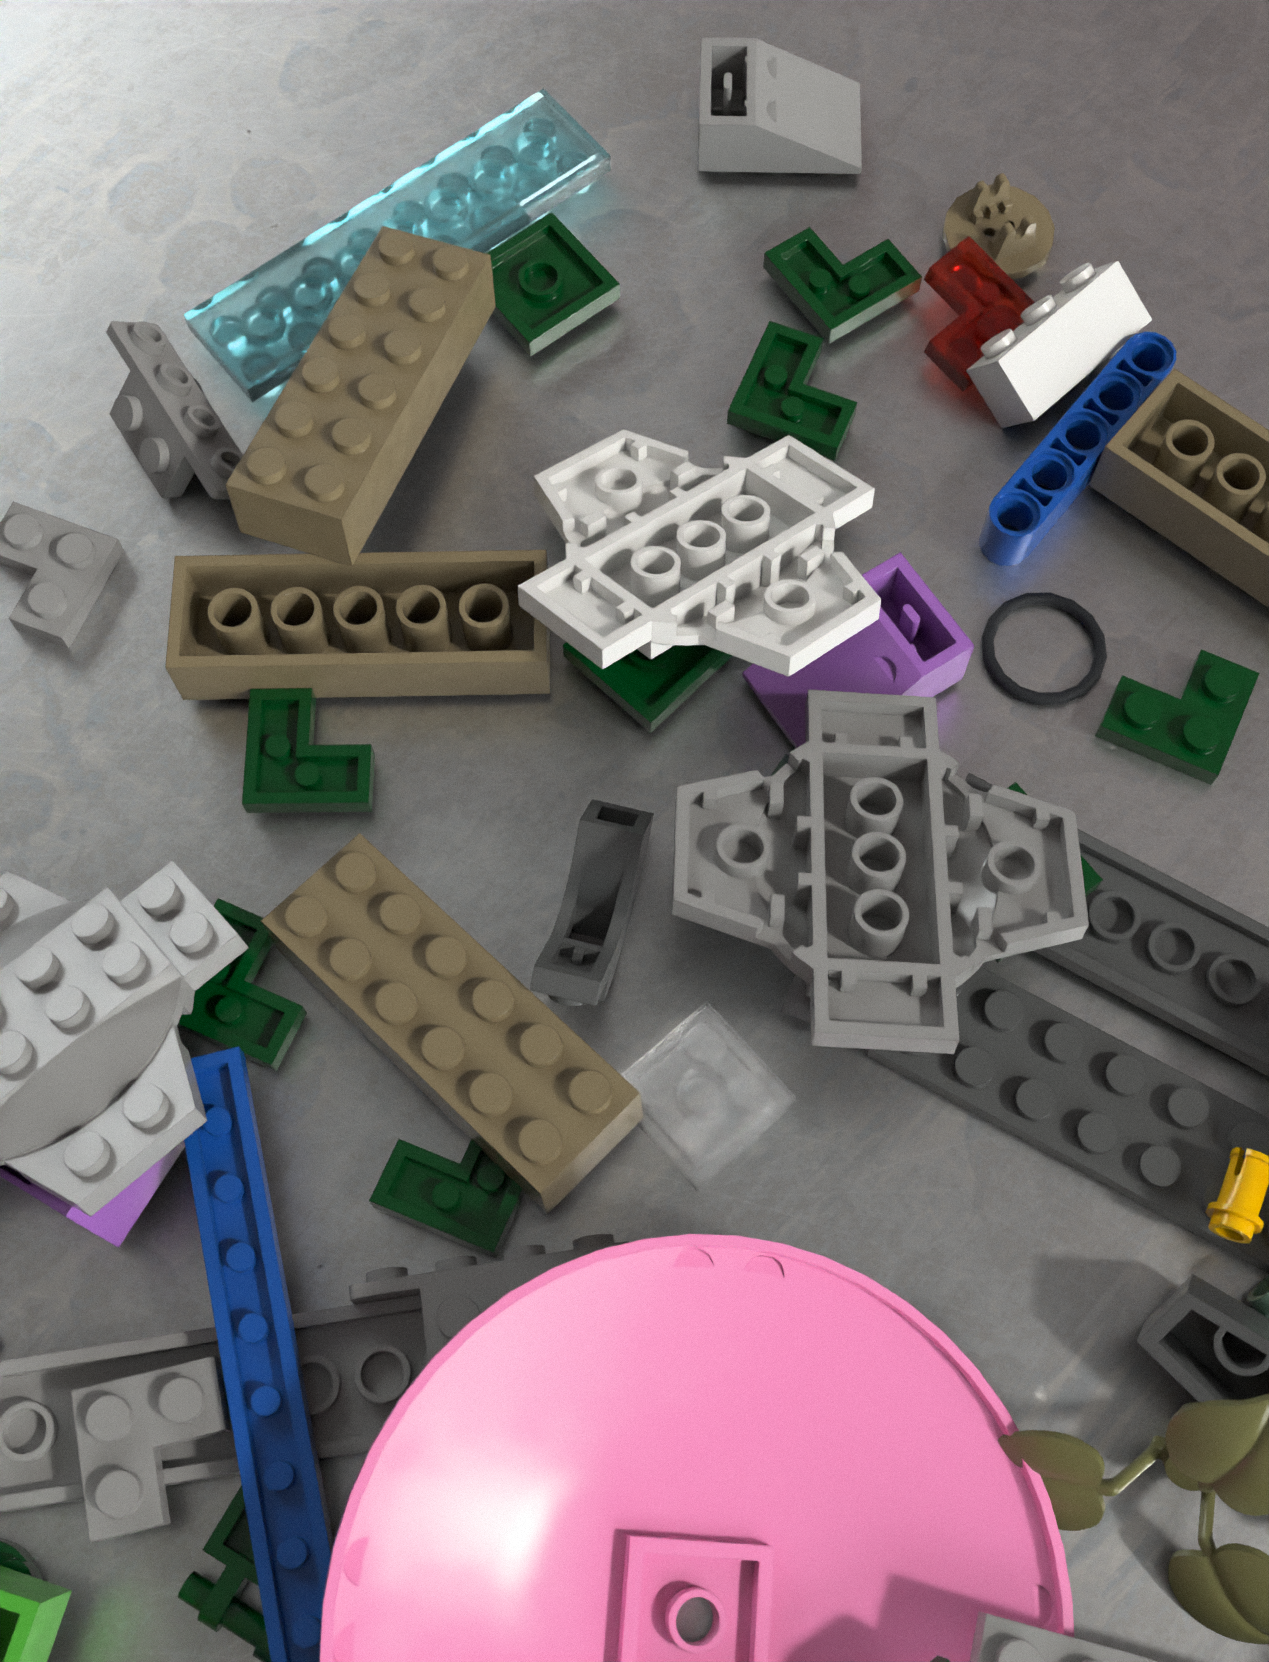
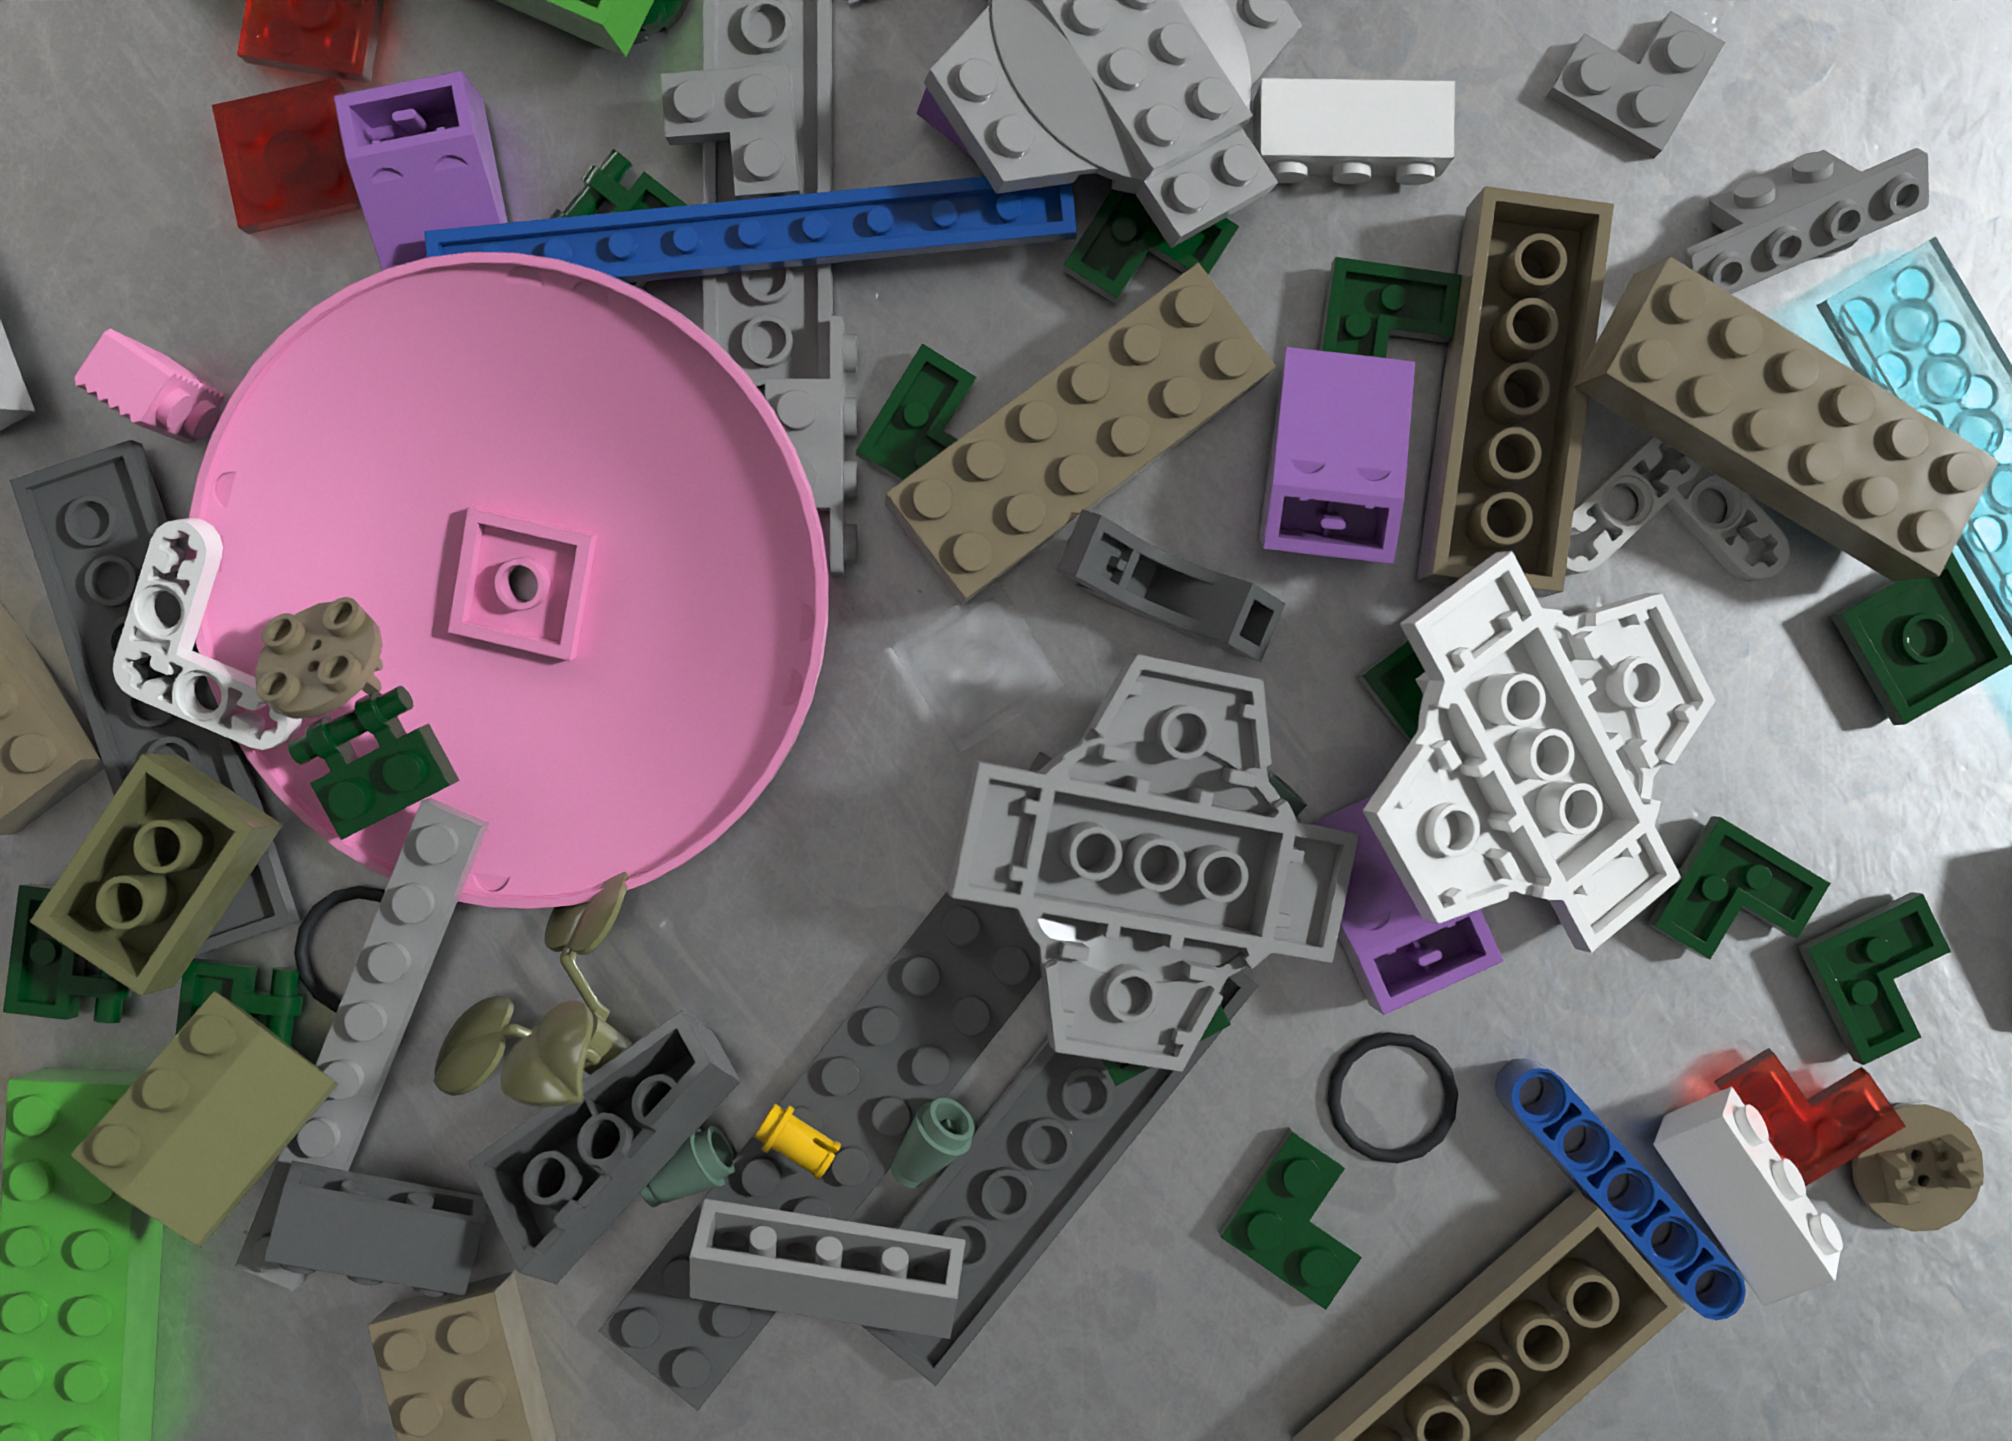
camera: 100 degrees right, 20 degrees up
none -> sand green cone [890,1097,975,1188]
none -> white brick [1253,78,1455,185]
none -> medium lavender slope [1259,347,1415,564]
none -> white beam [1566,436,1790,582]

